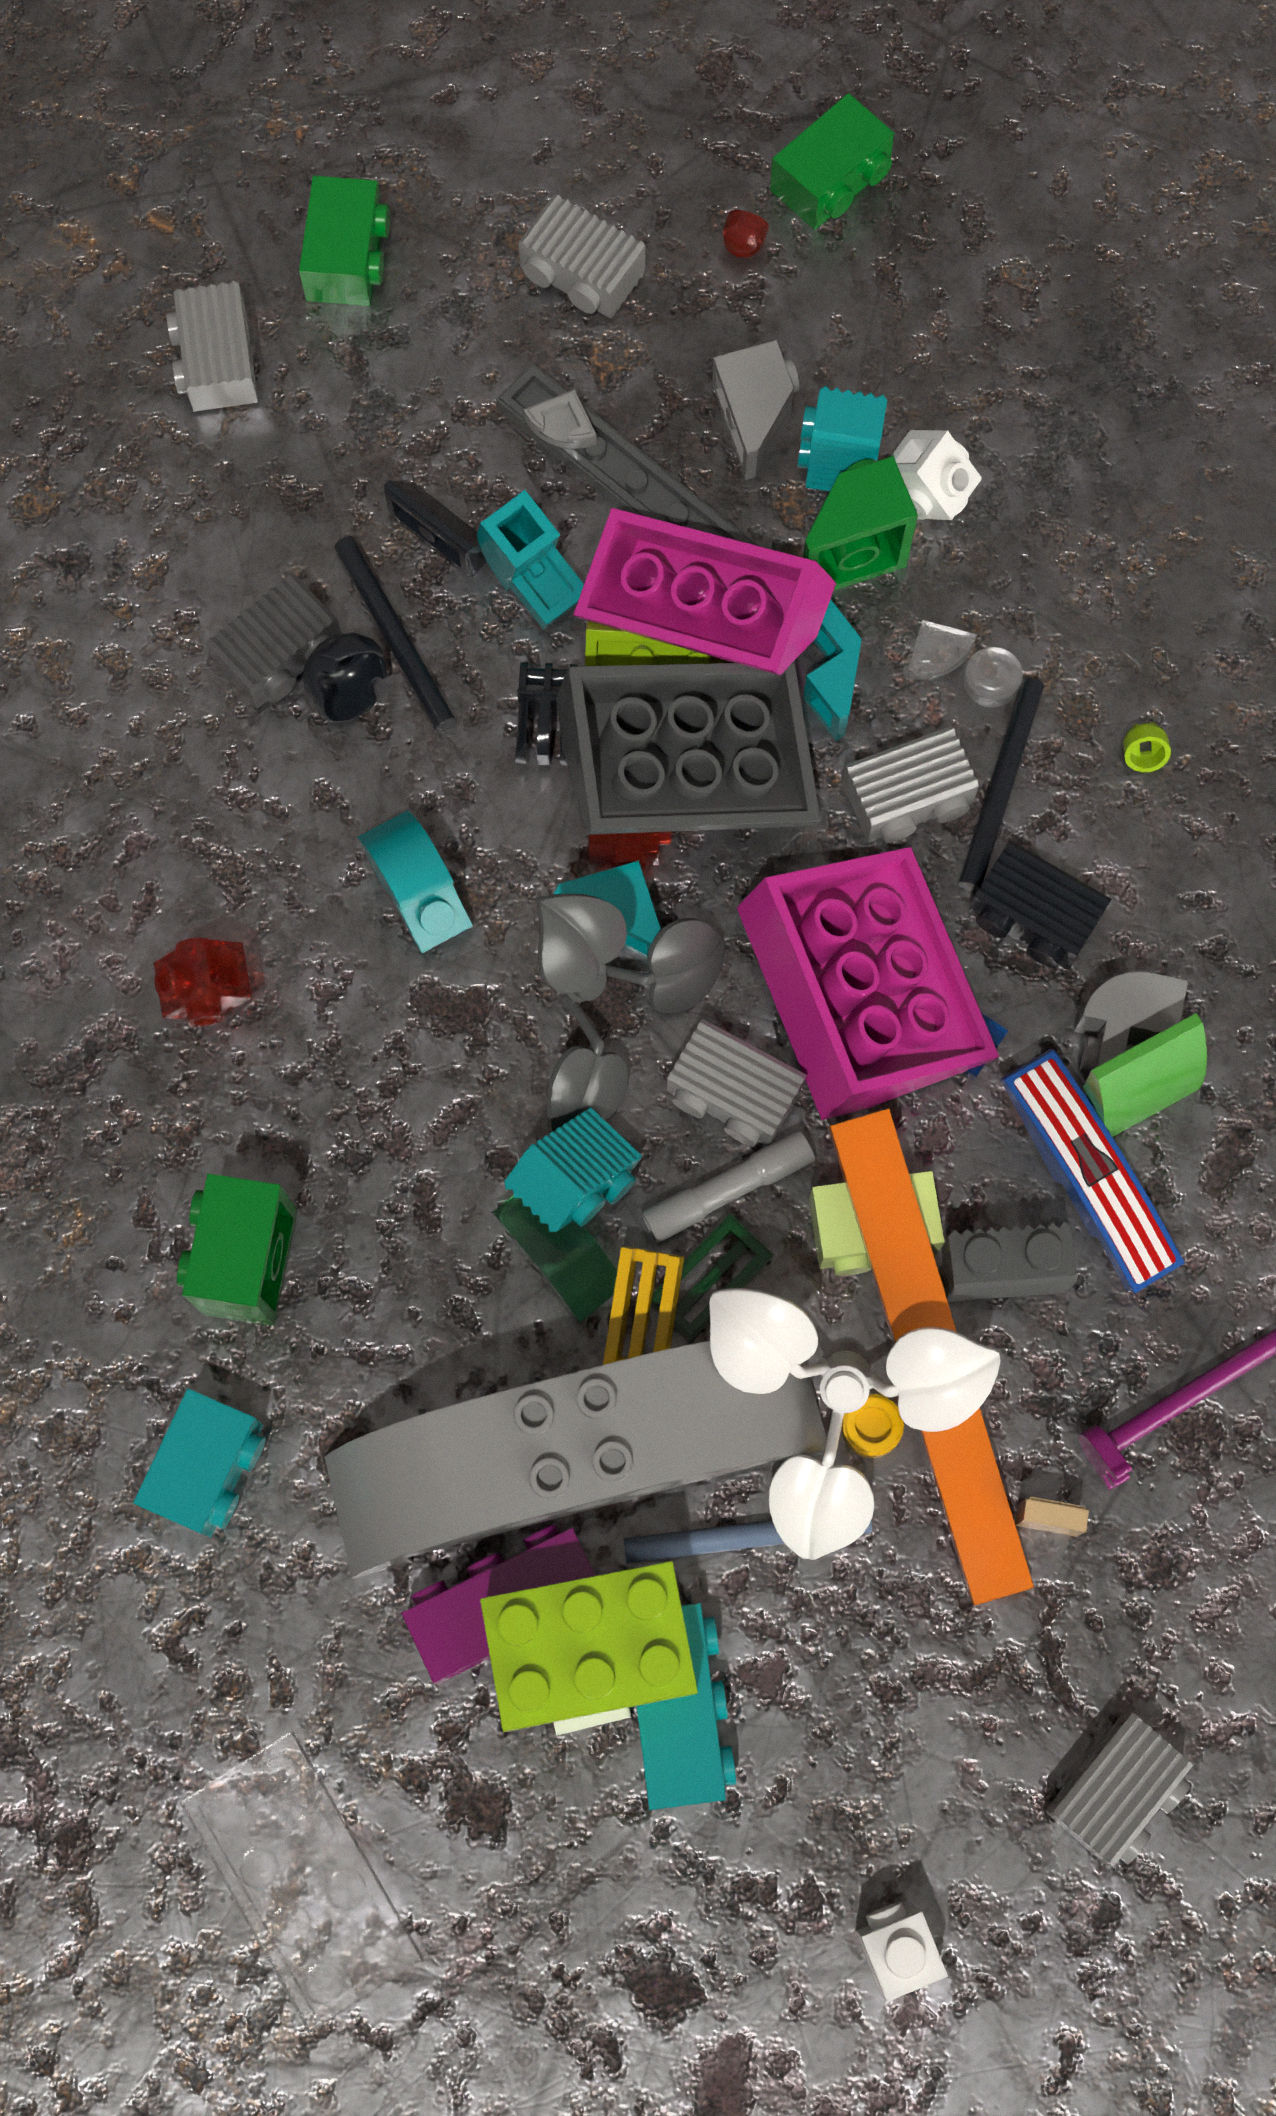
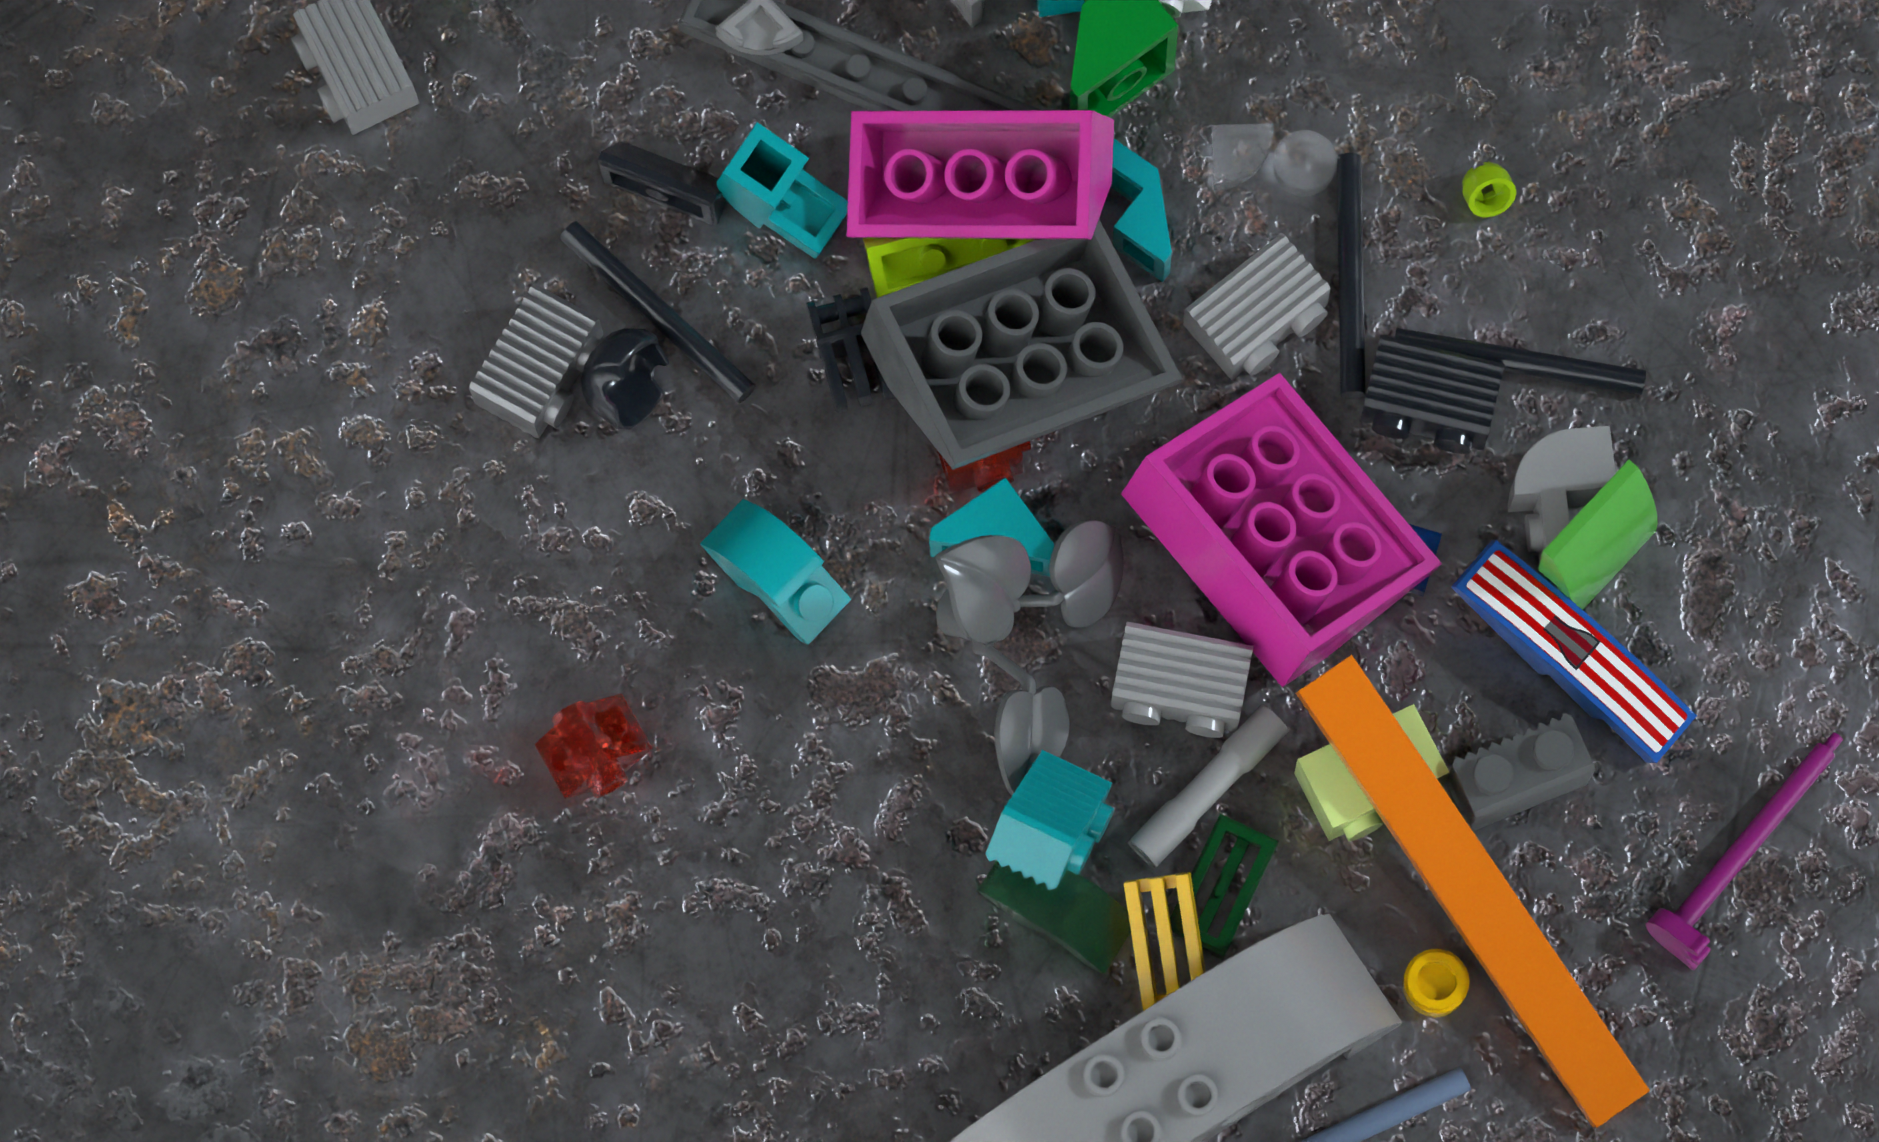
camera: 15 degrees left, 0 degrees up
green brick [177,1173,297,1326] -> none
white plant [709,1288,1000,1560] -> none
tan tile [1015,1496,1089,1537] -> none
none -> black bar [1394,328,1646,395]

